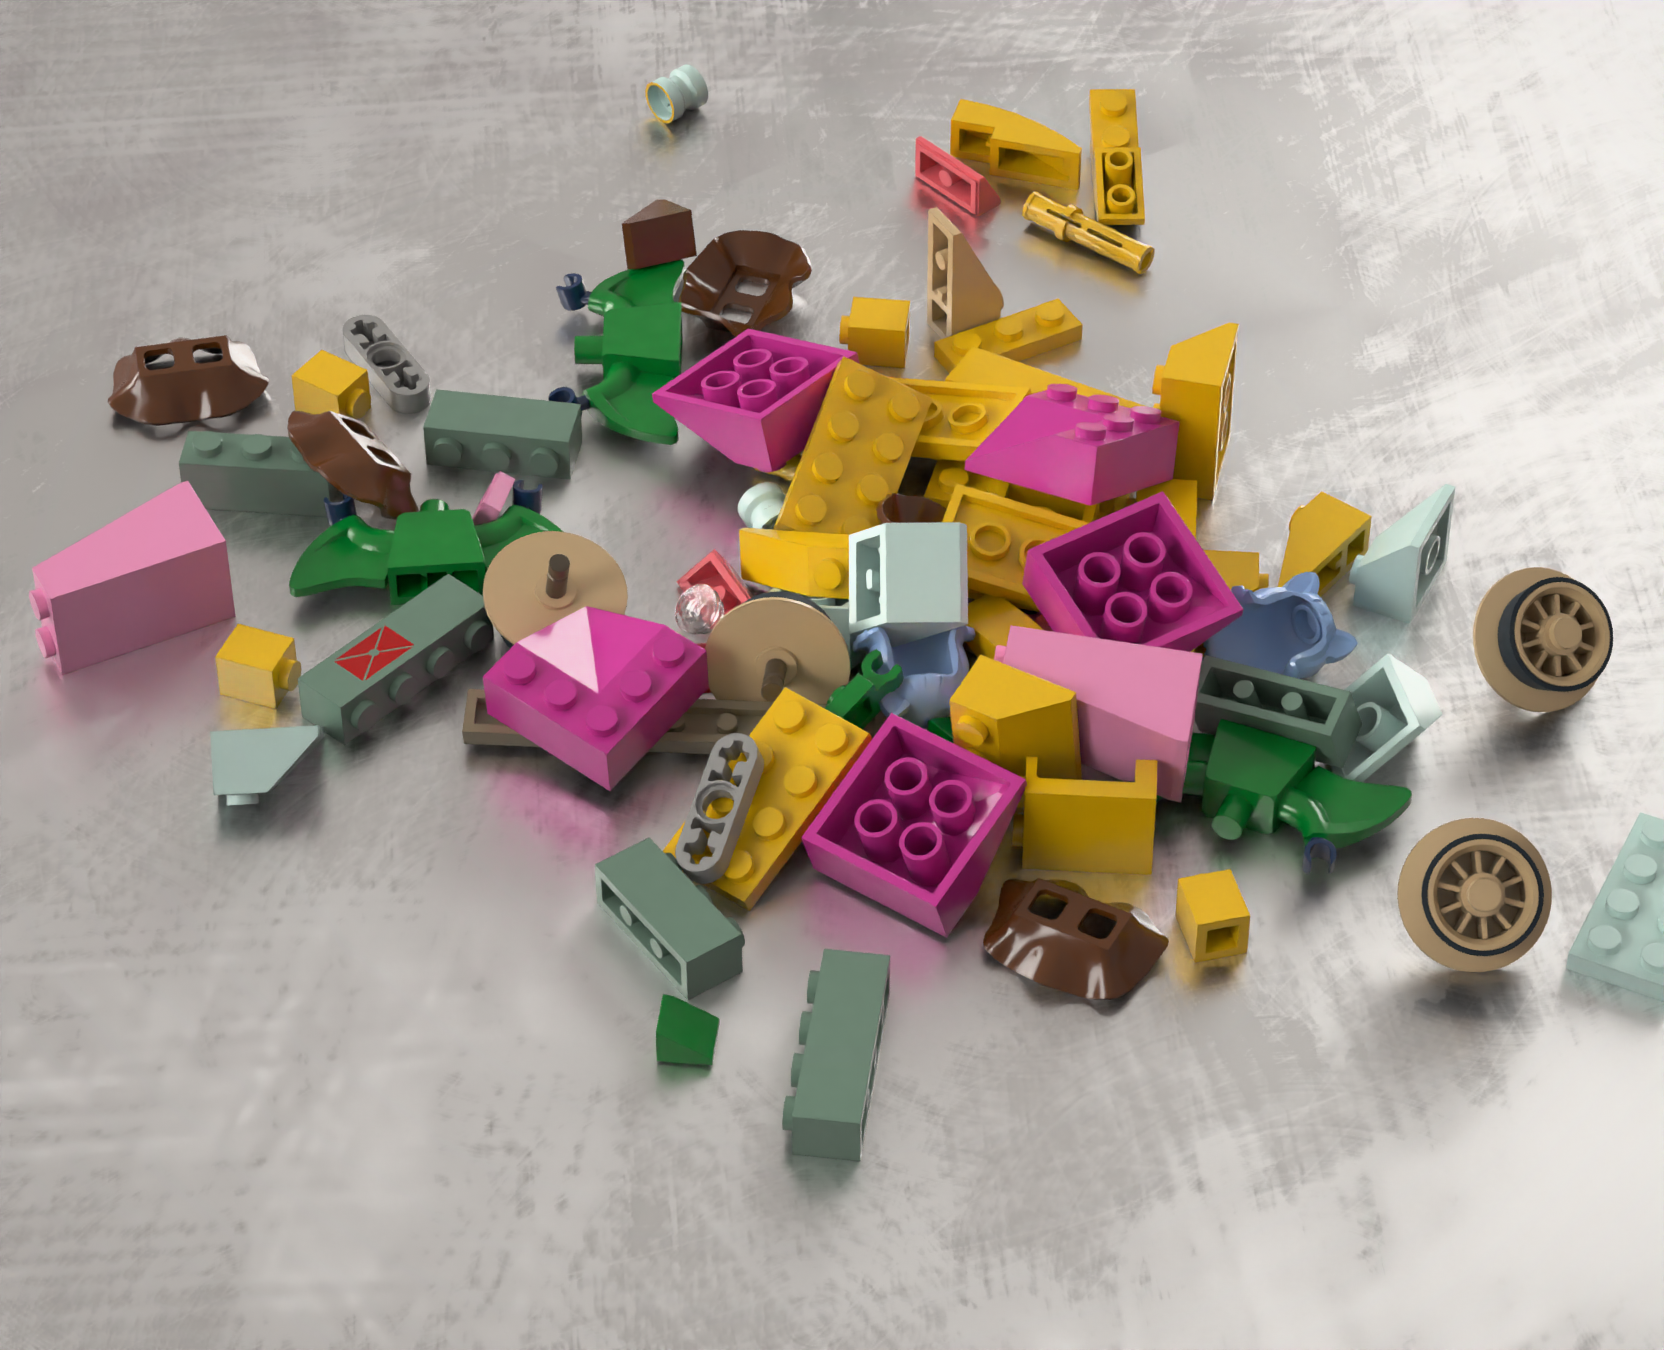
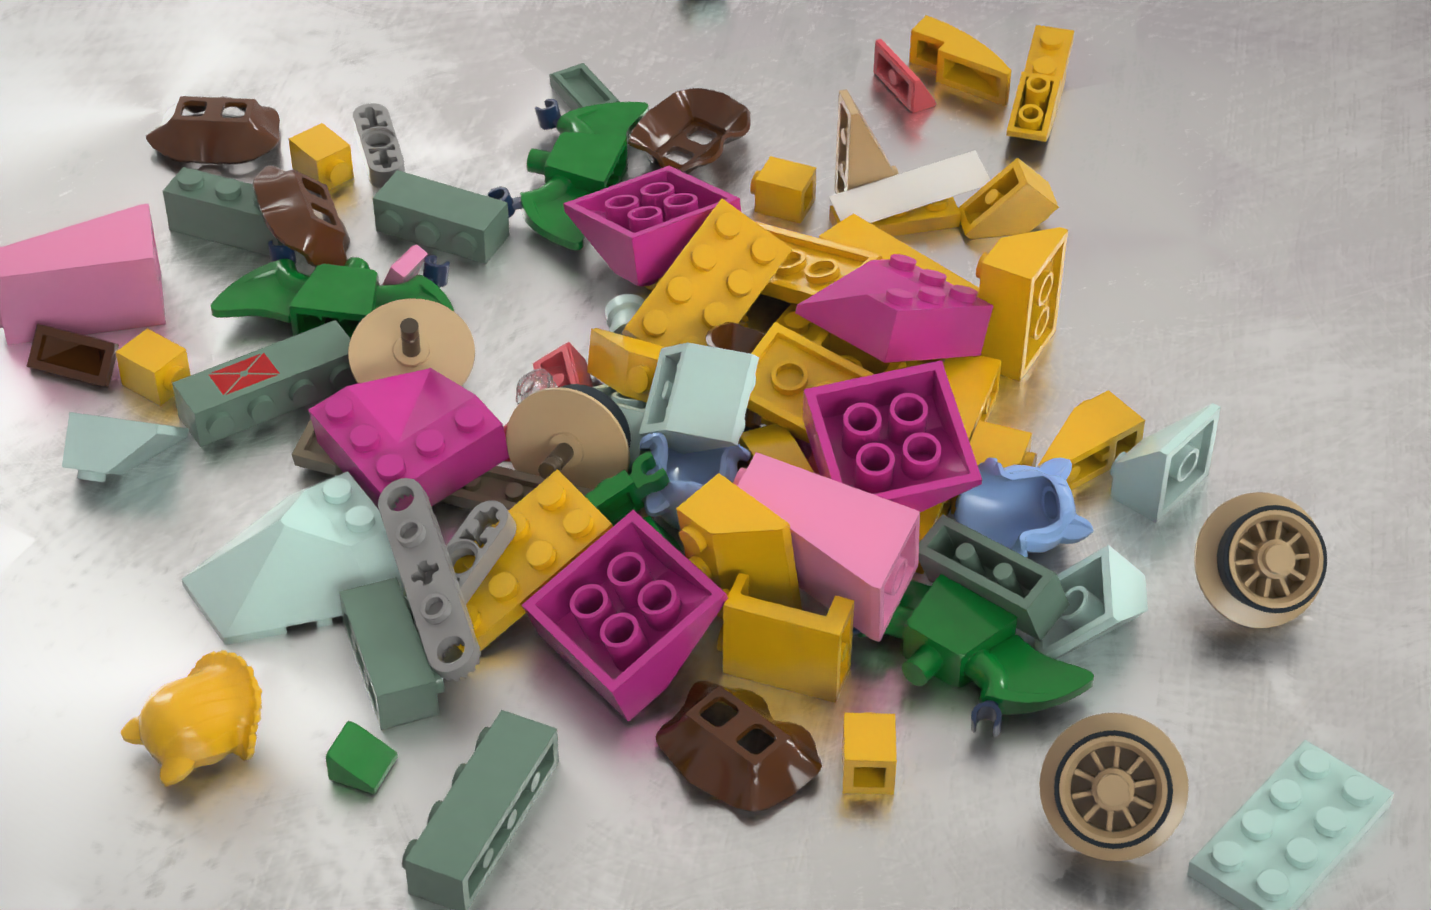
camera: 15 degrees right, 0 degrees up
reddish brown slope [621,199,697,269] -> none
yellow pin [1022,191,1155,274] -> none
none -> reddish brown slope [27,324,119,388]
none -> yellow hair [120,650,262,787]
none -> light aqua wedge [182,471,407,645]
none -> light grey piece [378,478,482,681]
none -> sand green tile [549,63,620,110]
none -> white sticker [829,150,990,223]
none -> yellow slope [958,158,1059,239]

